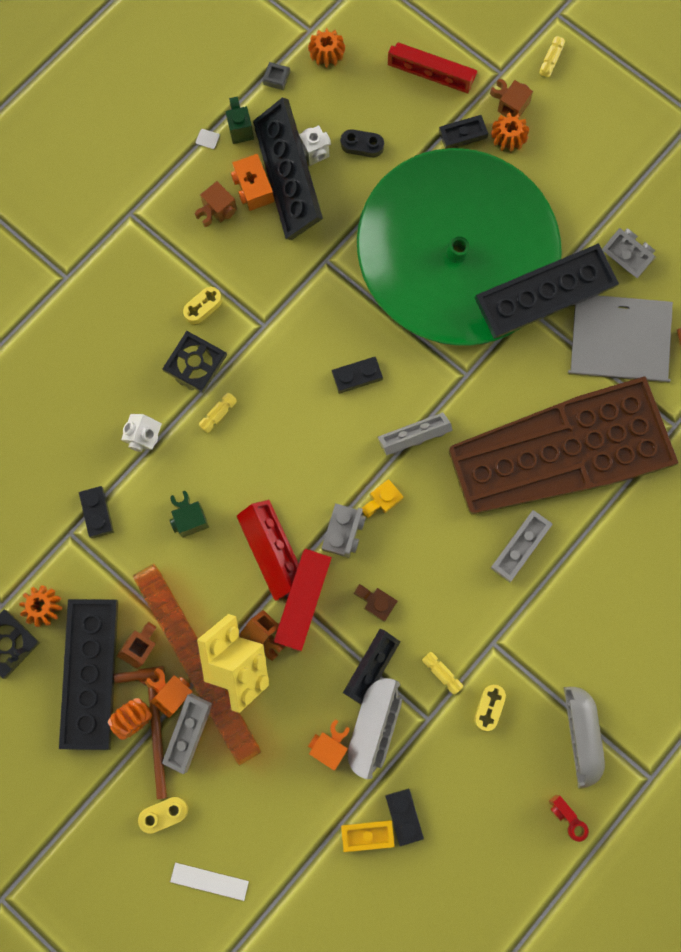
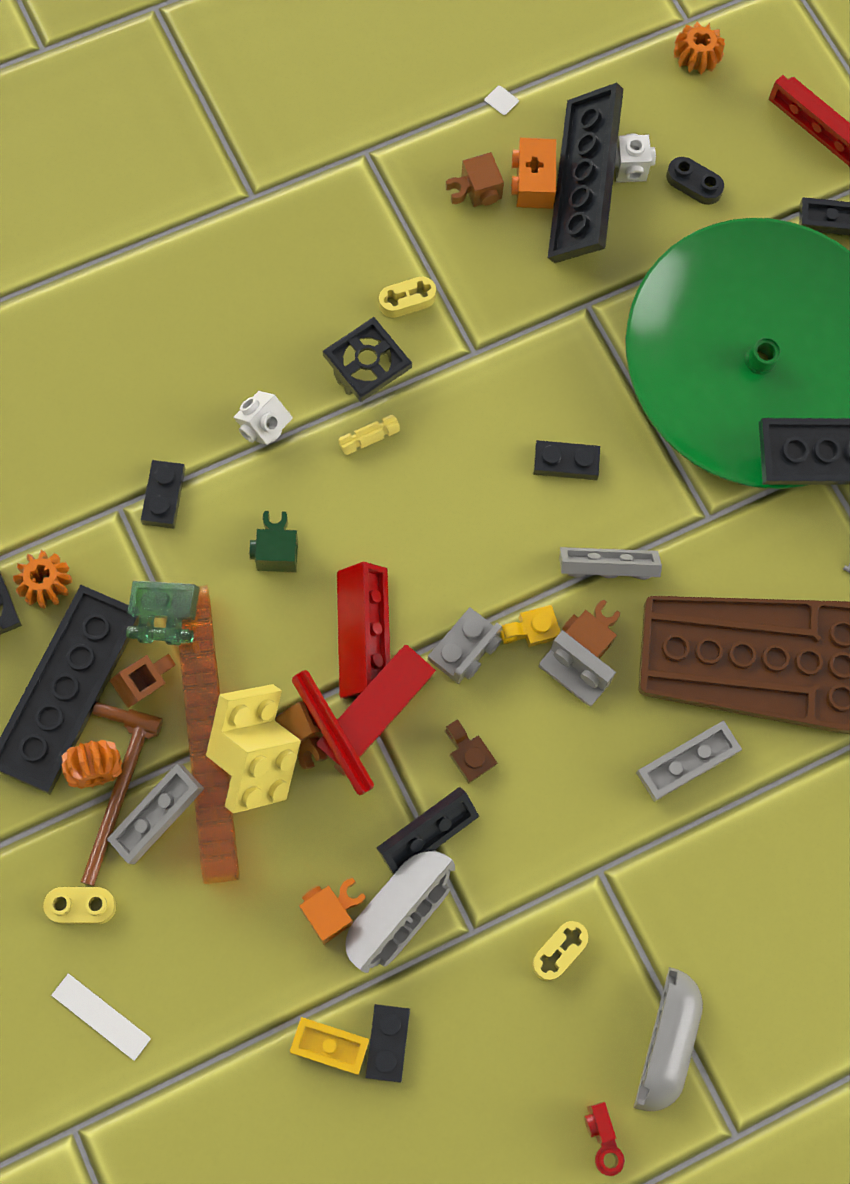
camera: 15 degrees right, 5 degrees down
orange brick [145,668,193,718] -> none
dark green brick [225,96,254,144] -> none
dark grey tile [263,62,290,90] -> none
light yellow axle [422,652,463,695] -> none
none -> clear green plate [126,581,200,645]
none -> red axle [292,670,374,796]
none -> light grey bracket [539,630,616,706]
none -> dark orange brick [562,600,620,659]

